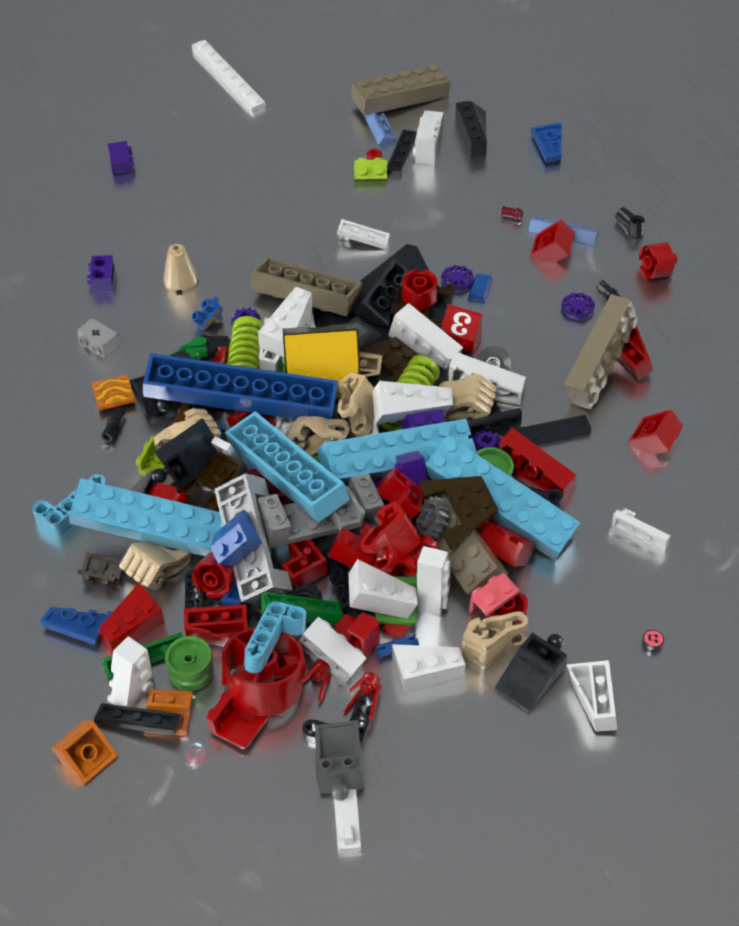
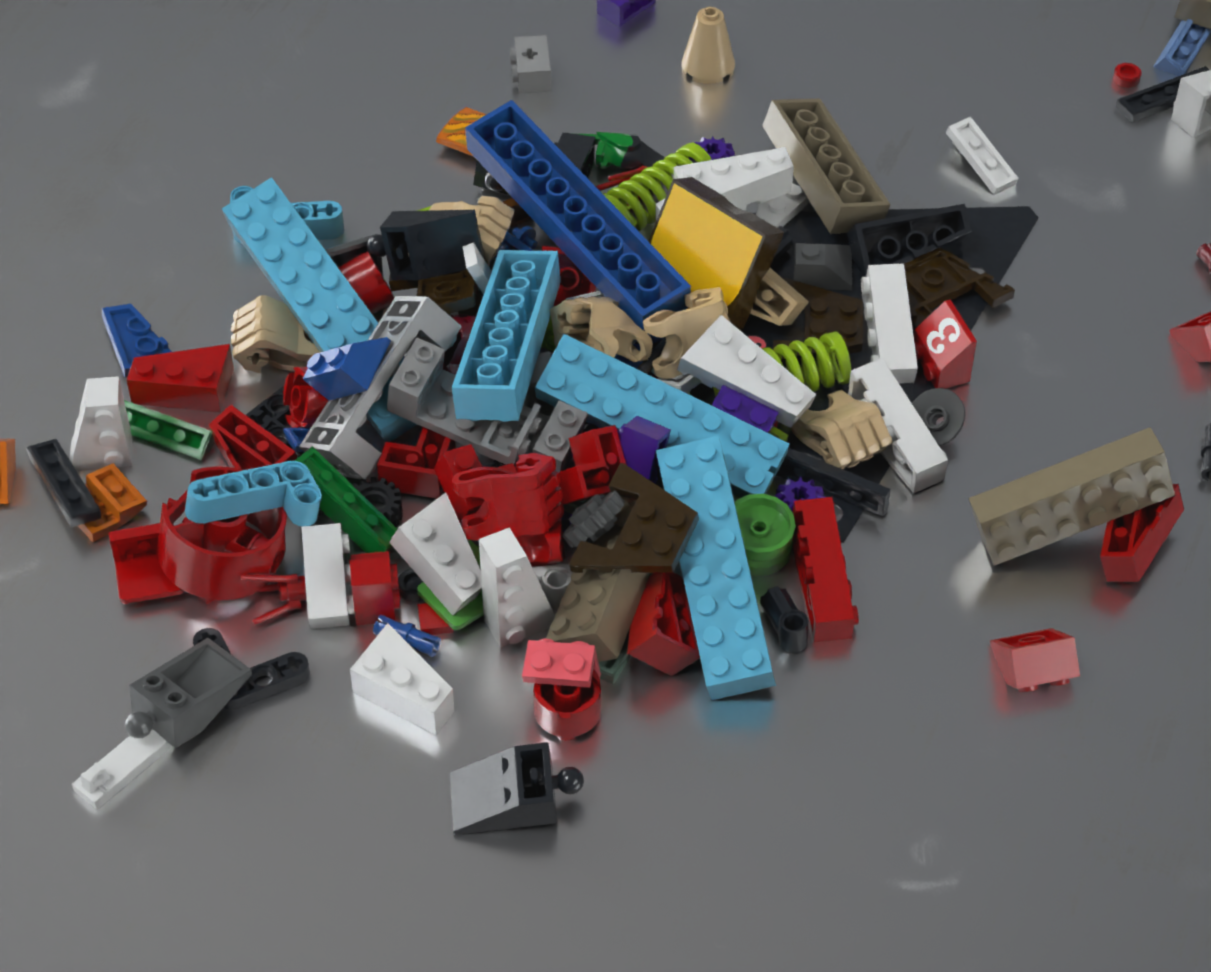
camera: 45 degrees right, 0 degrees up
dark brown bracket [77,552,124,587] -> none
black pin [101,407,125,442] -> none
bright green wheel [165,636,214,691] -> none
clear light blue tile [184,743,207,766] -> none
blue hips [191,296,223,331] -> none
red plant [343,672,382,721] -> none
lime bracket [354,158,387,181] -> none
red brick [402,269,438,312] -> none
dark purple wheel [441,265,474,291] -> none
tan piece [461,612,528,669] -> none
blue tile [468,273,493,302] -> none
black tile [515,415,592,444] -> none
dark purple wheel [561,292,595,319] -> none
white wedge [566,660,617,732] -> none
white hinge [611,508,671,553] -> none
tile [642,630,664,651] -> none

